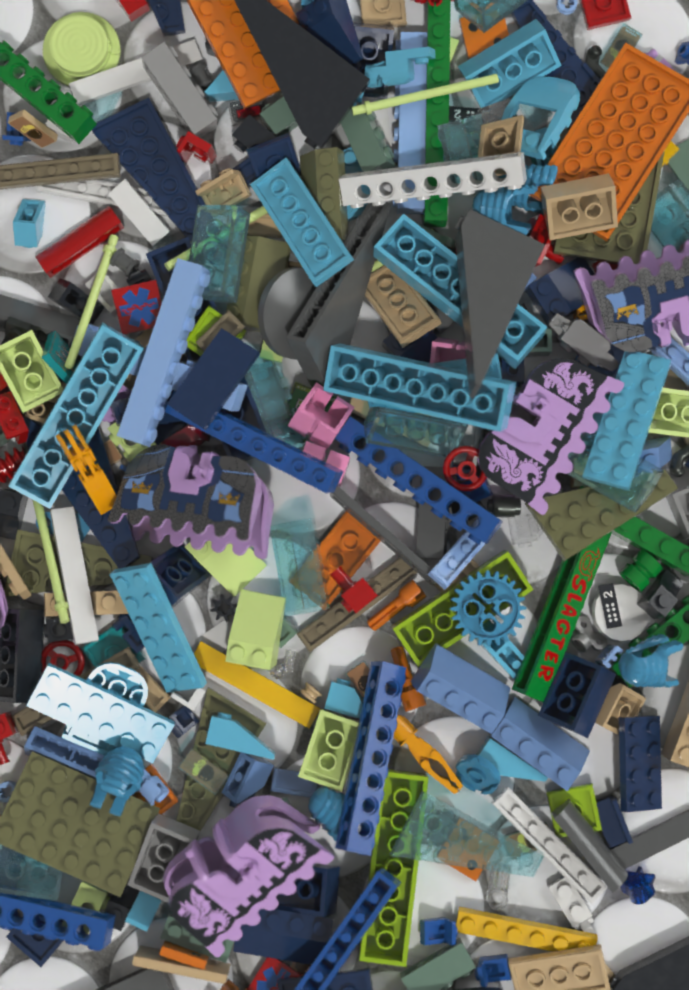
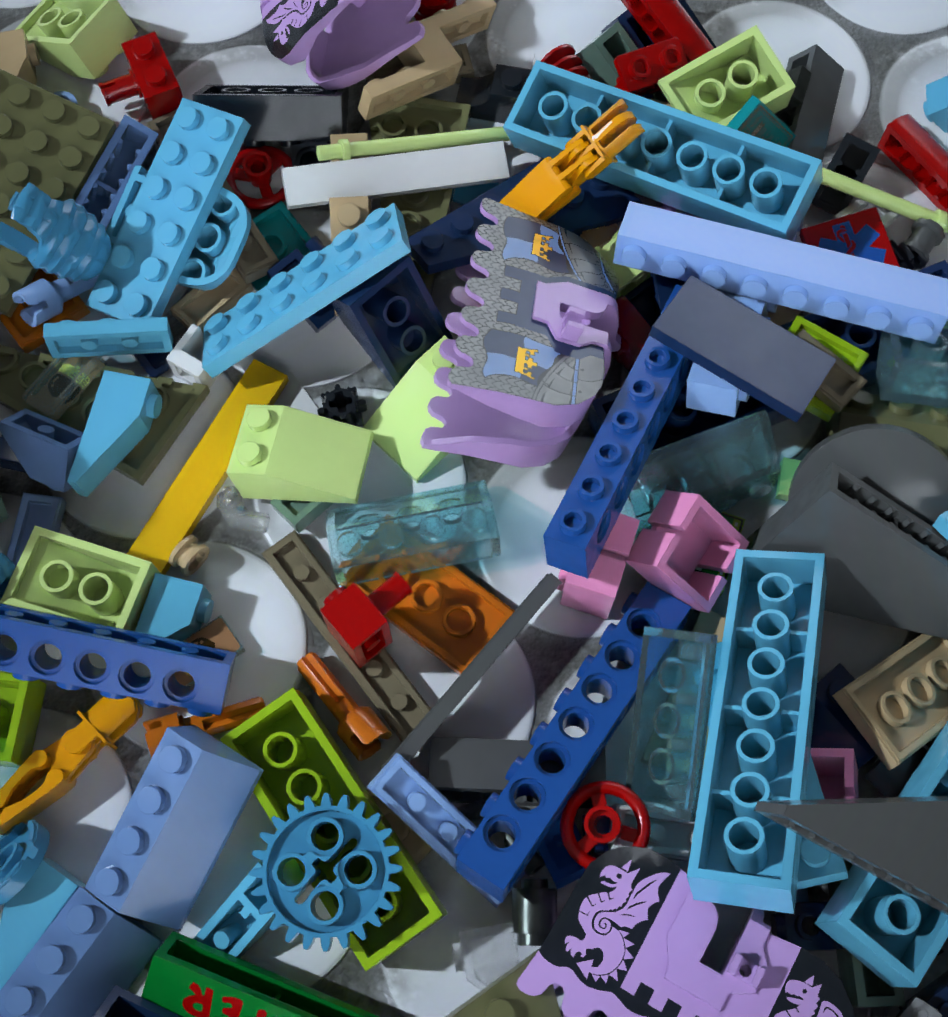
camera: 90 degrees right, 15 degrees down
none -> medium azure plate [43,316,173,358]

